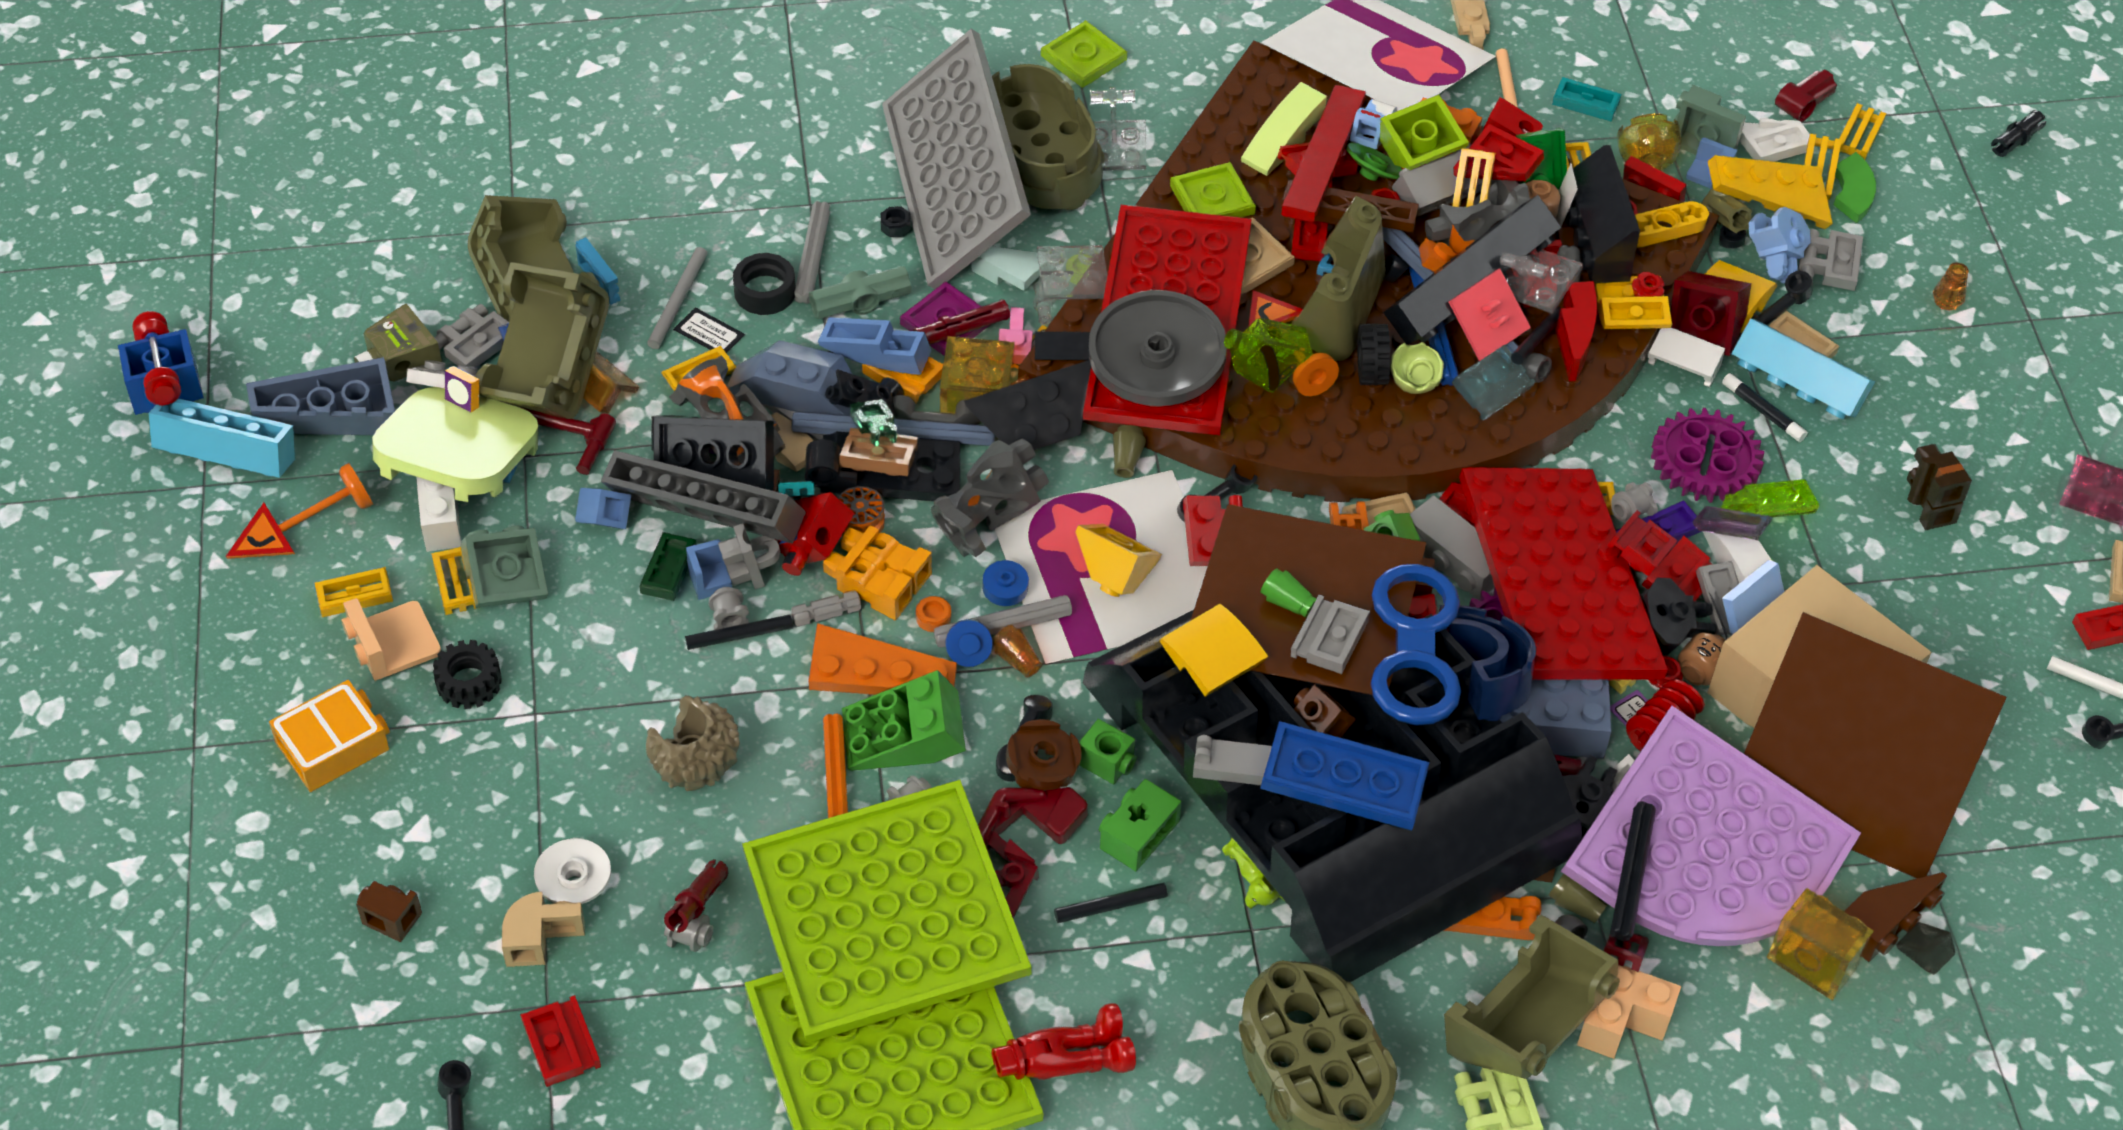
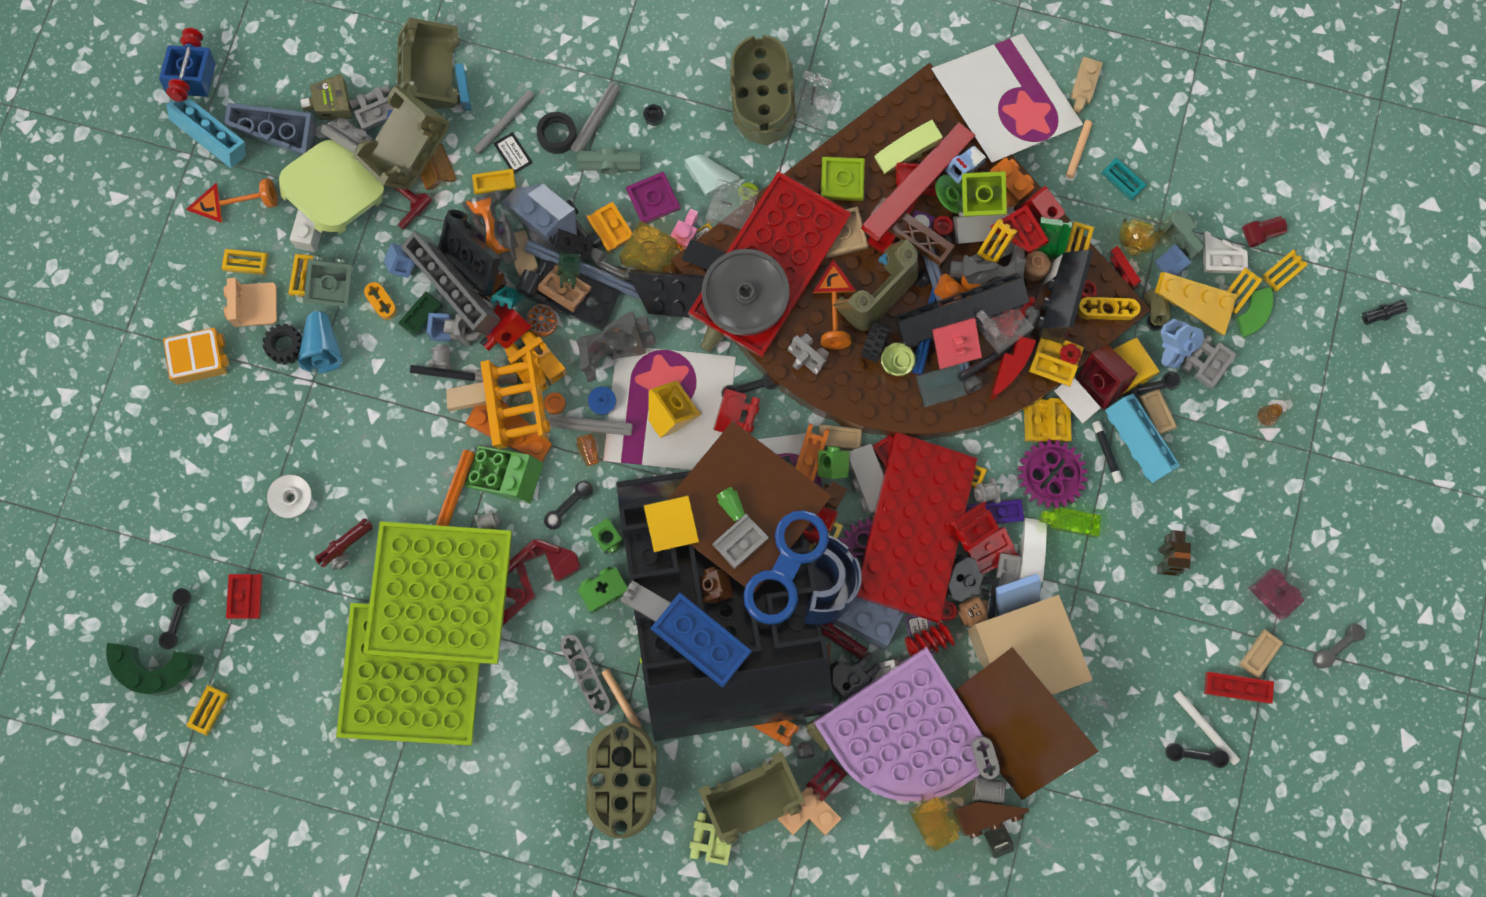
camera: 20 degrees right, 25 degrees up
reddish brown brick [356,881,422,942] -> none
tile [445,366,479,412] -> none
tan brick [502,892,585,967] -> none
dark tan hair [646,695,740,791] -> none
medium blue slope [818,317,931,375] -> none
light grey plate [882,28,1031,289] -> none
dark red pin [912,299,1010,345] -> none
blue wheel [945,619,993,667] -> none
red piece [991,1003,1136,1080] -> none
reddish brown plate [1006,719,1081,790] -> none
lime tile [1041,20,1127,88] -> none
black bar [1054,882,1168,923] -> none
clear neon green torso [1224,318,1313,393] -> none
black axle [1610,801,1656,941] -> none
clear purple tile [1693,506,1772,540] -> none
none -> dark azure cone [298,311,343,373]
none -> light orange beam [364,282,397,320]
none -> tan tile [446,382,486,412]
none -> light orange fence [480,351,550,449]
none -> light grey beam [560,635,611,715]
none -> light nougat bar [601,668,642,728]
none -> light grey hips [787,334,829,375]
none -> light grey beam [971,736,1000,779]
none -> light grey piece [972,777,1005,805]
none -> yellow slope [1024,398,1072,443]

